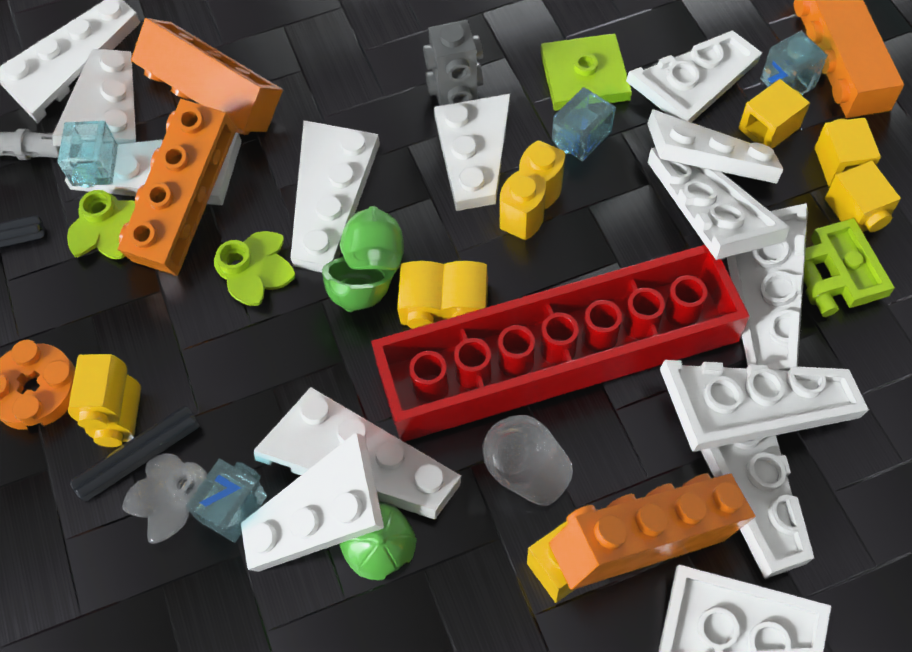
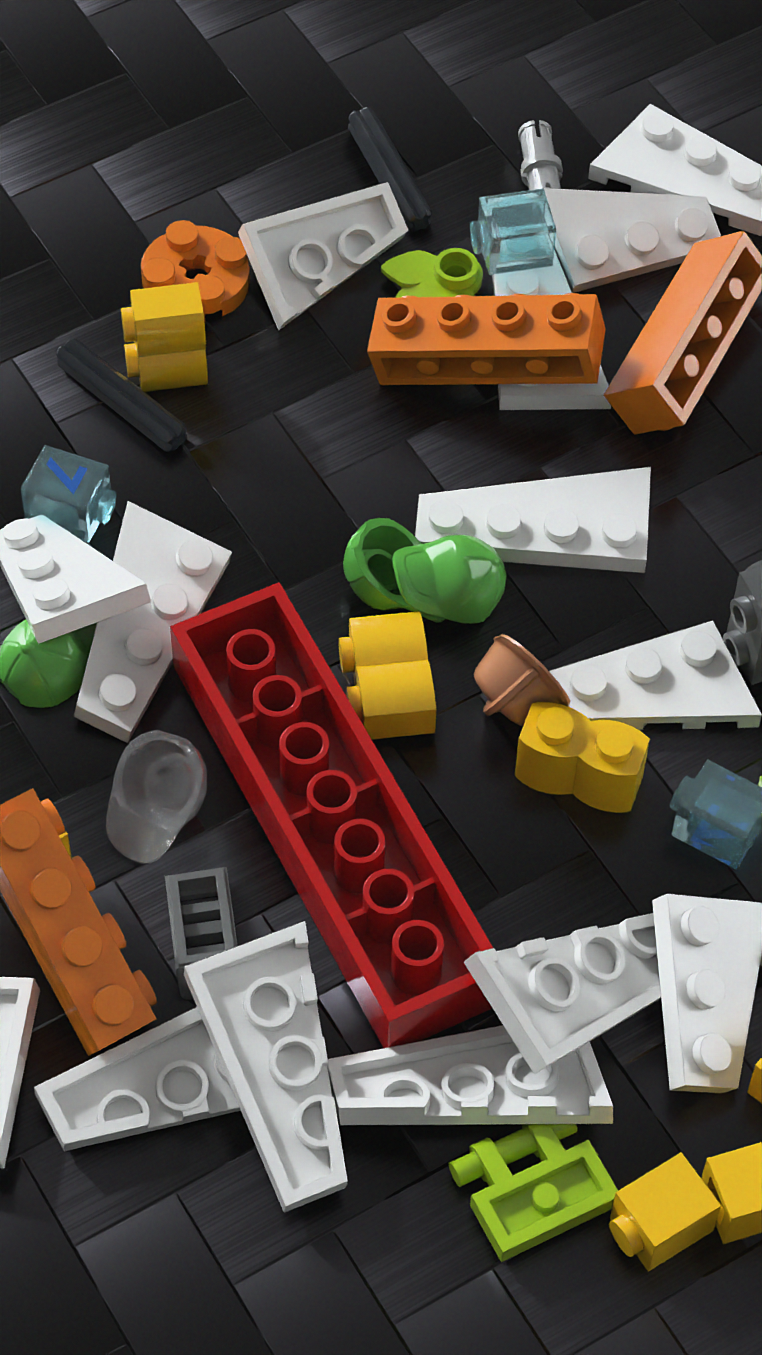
camera: 75 degrees right, 5 degrees down
clear plate [122,454,210,544] -> none
lime plate [214,231,296,306] -> none
none -> dark grey slope [165,867,238,1000]
none -> white wing [238,182,408,331]
none -> nougat piece [474,634,571,727]

